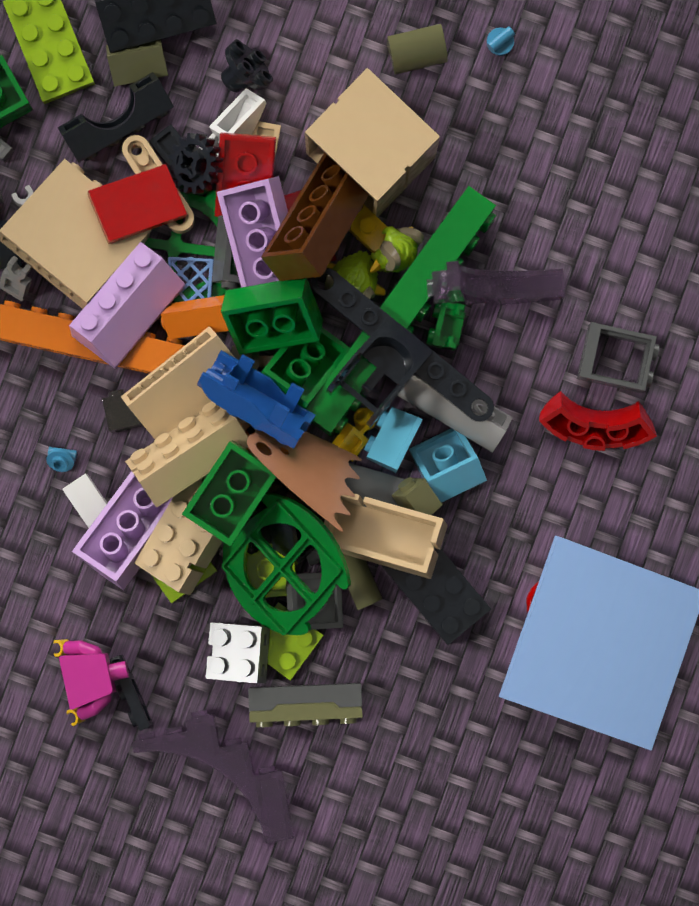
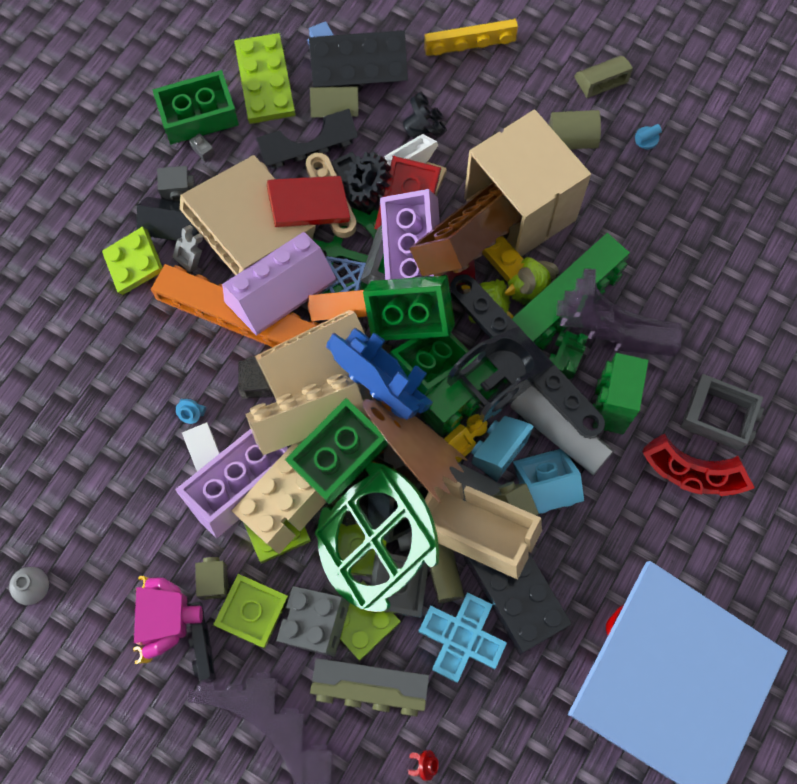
camera: 15 degrees right, 15 degrees down
none -> olive brick [195,557,228,600]
none -> lime plate [213,574,289,649]
none -> red plate [408,750,439,781]
none -> medium azure plate [418,592,507,683]
none -> green brick [590,353,649,435]

